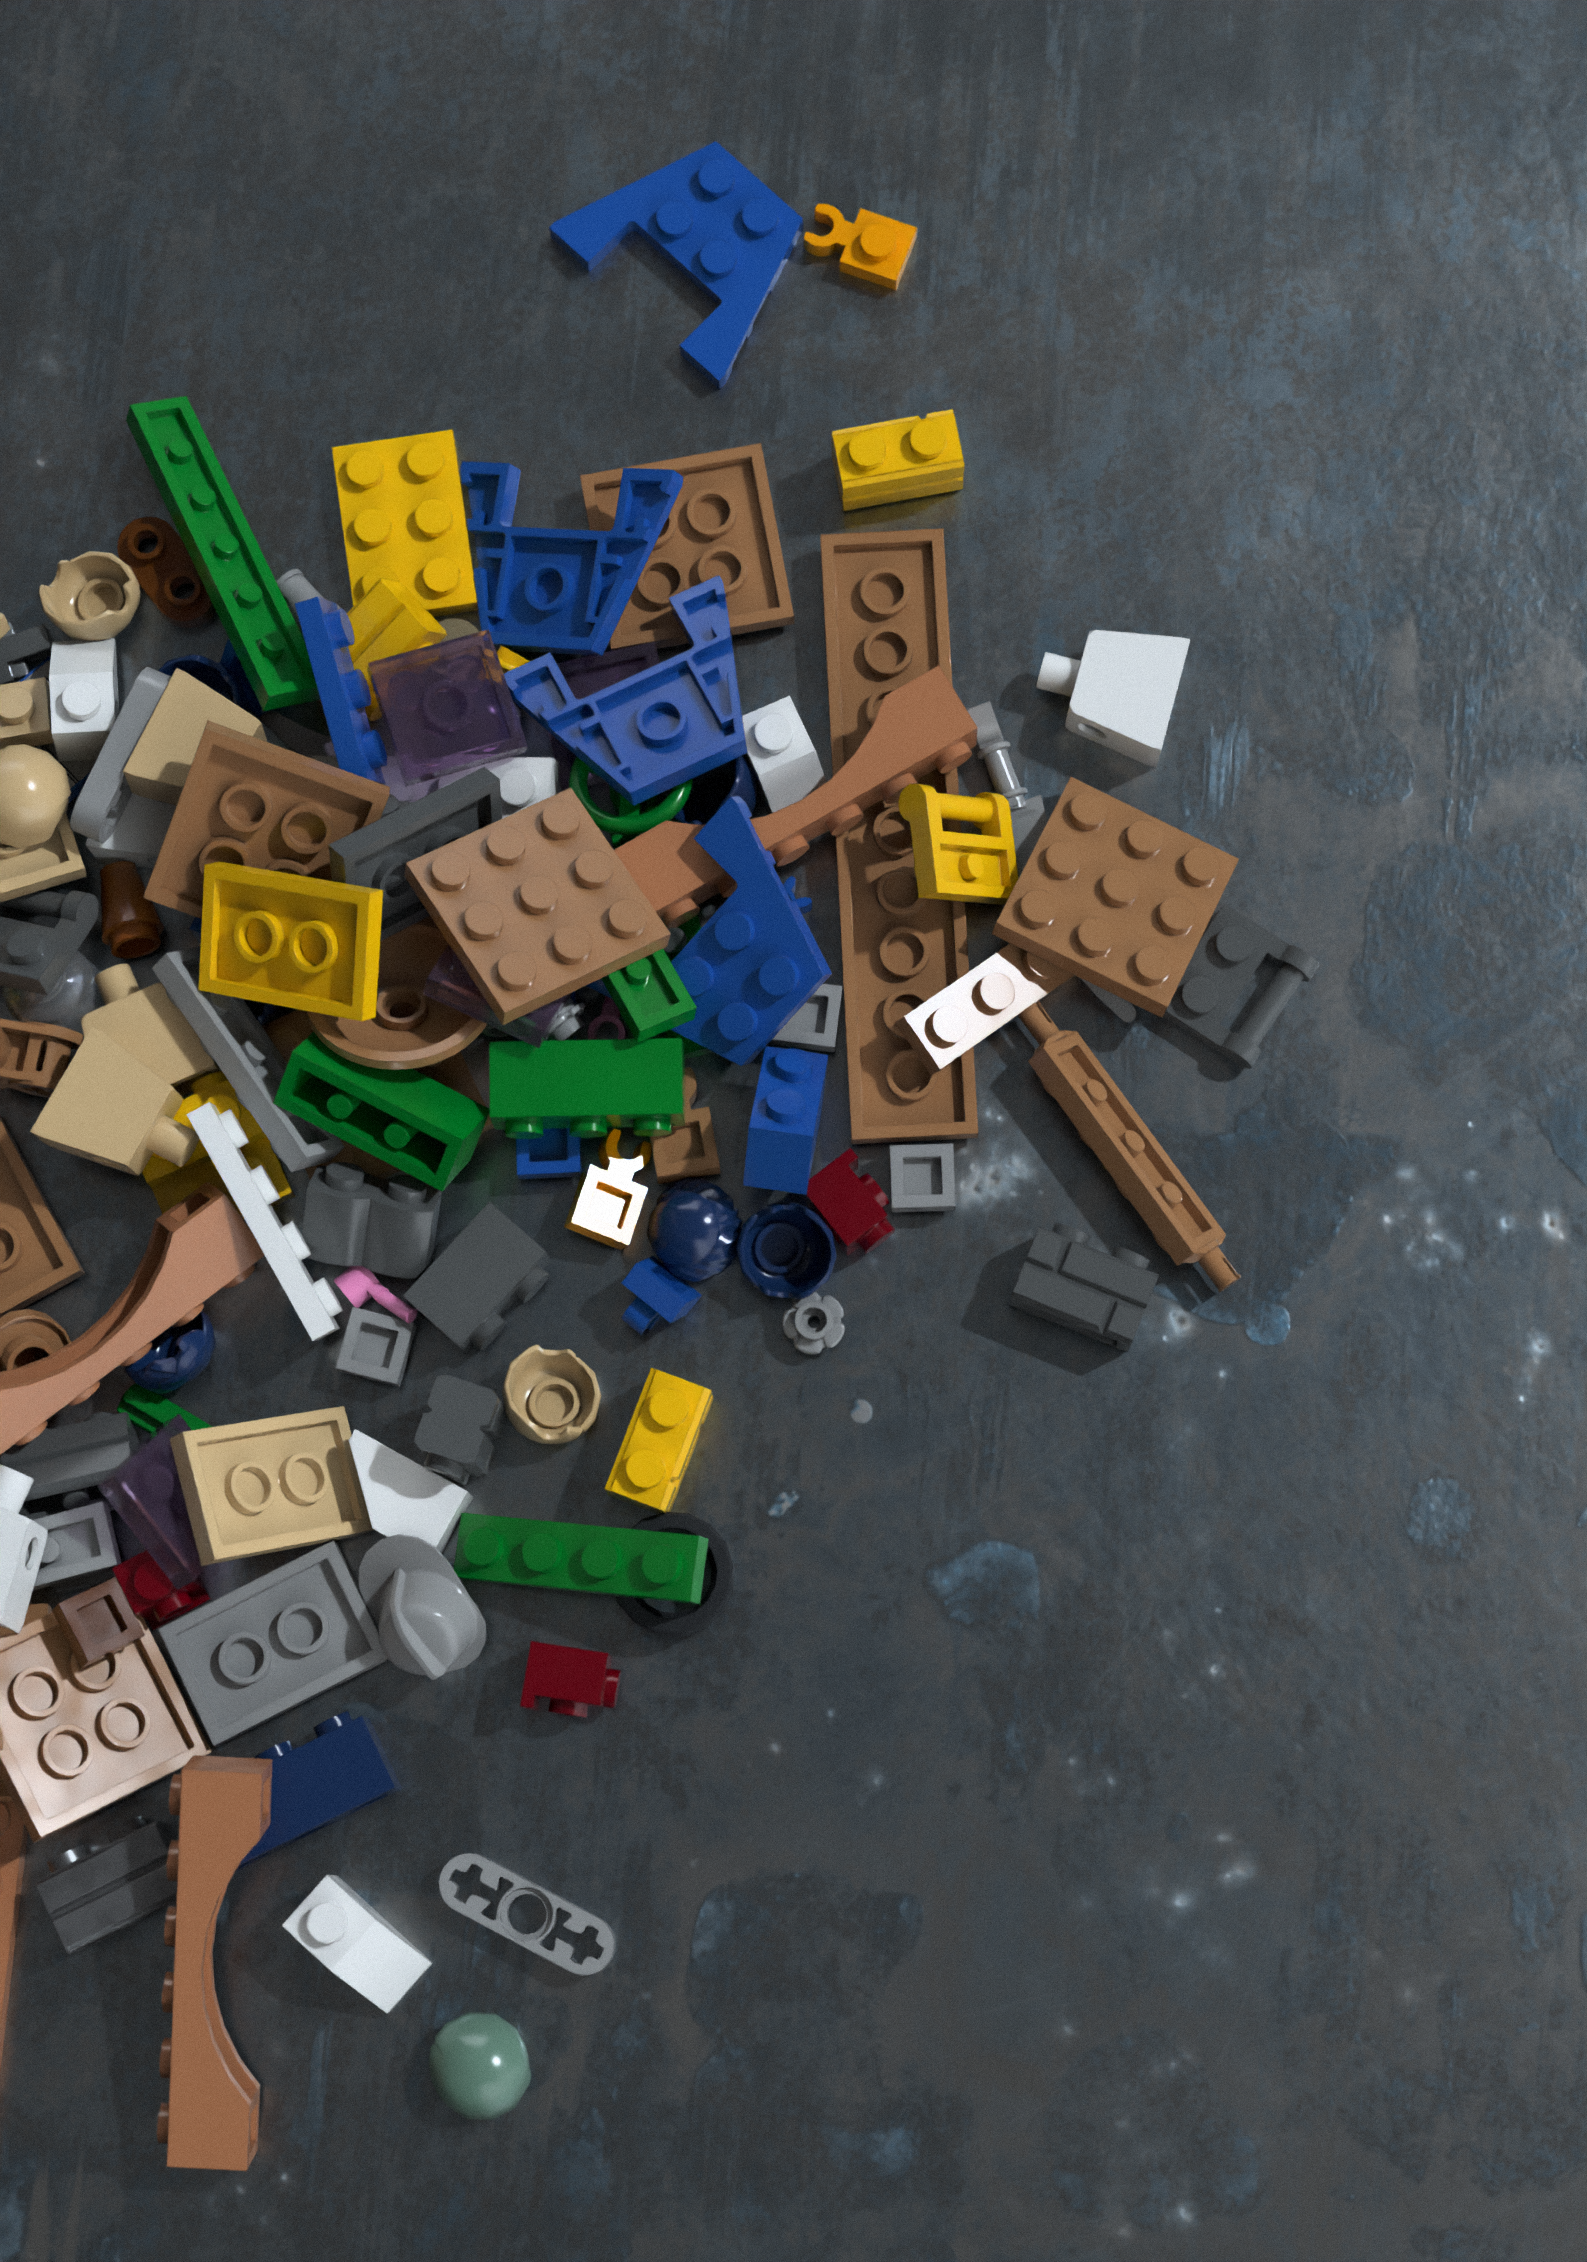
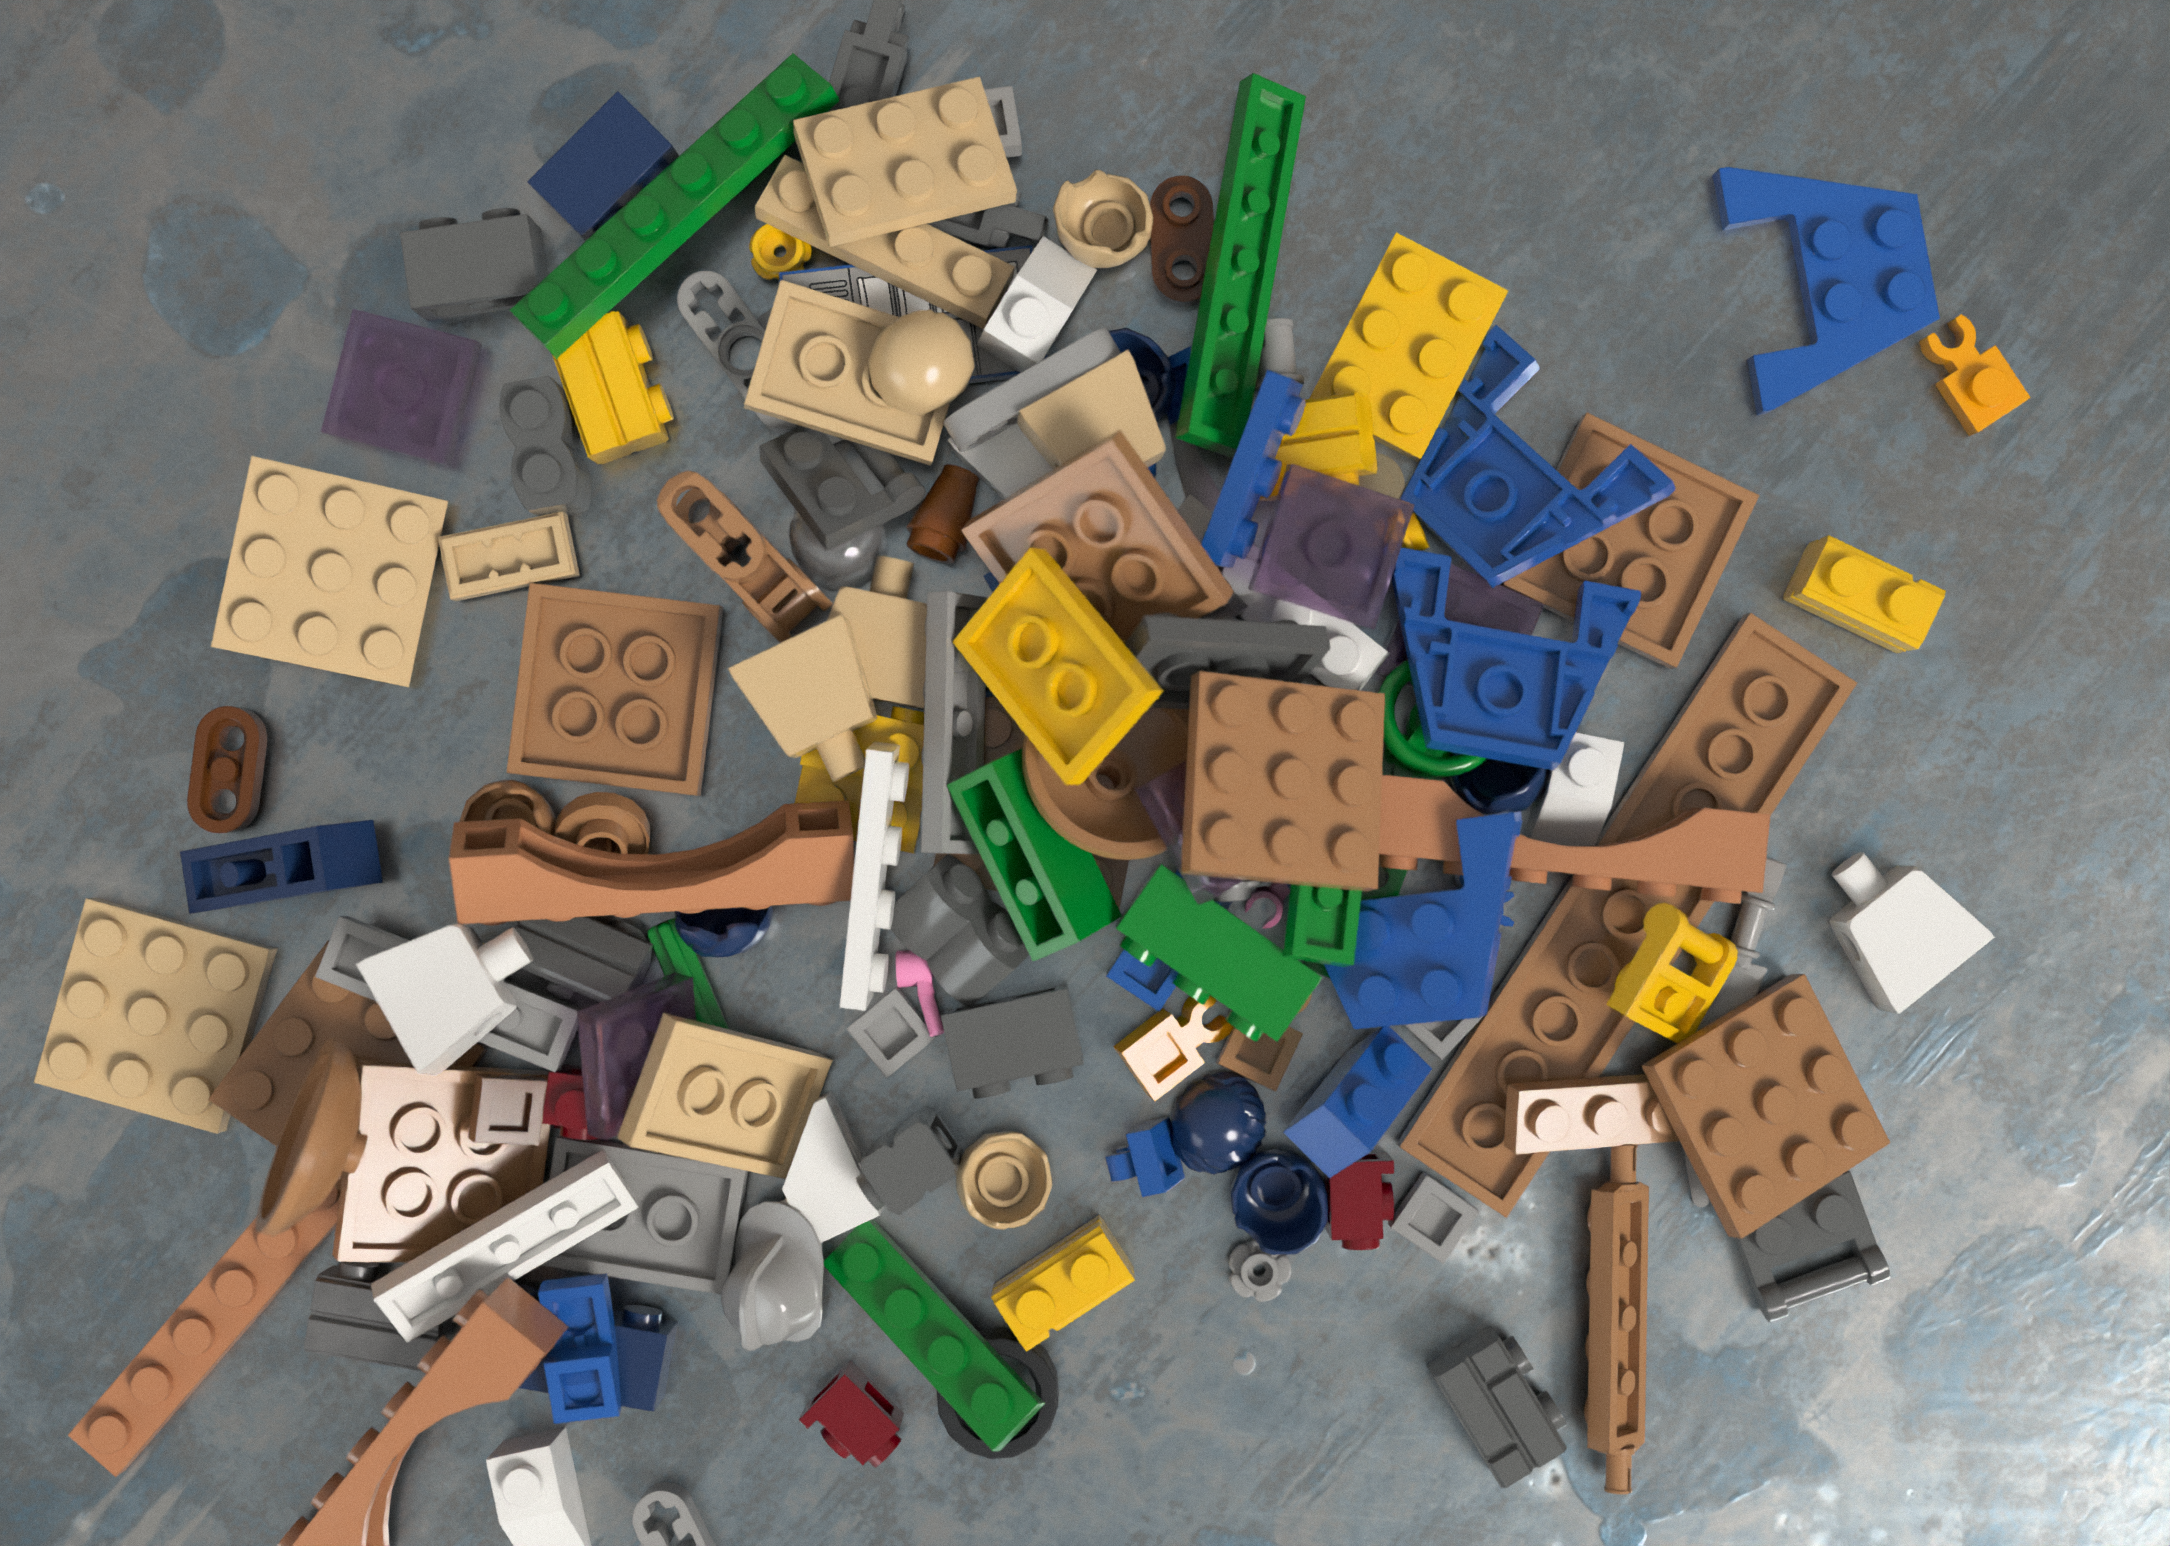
camera: 40 degrees right, 10 degrees up
none -> white plate [371,1149,639,1343]
none -> blue slope [538,1273,621,1424]

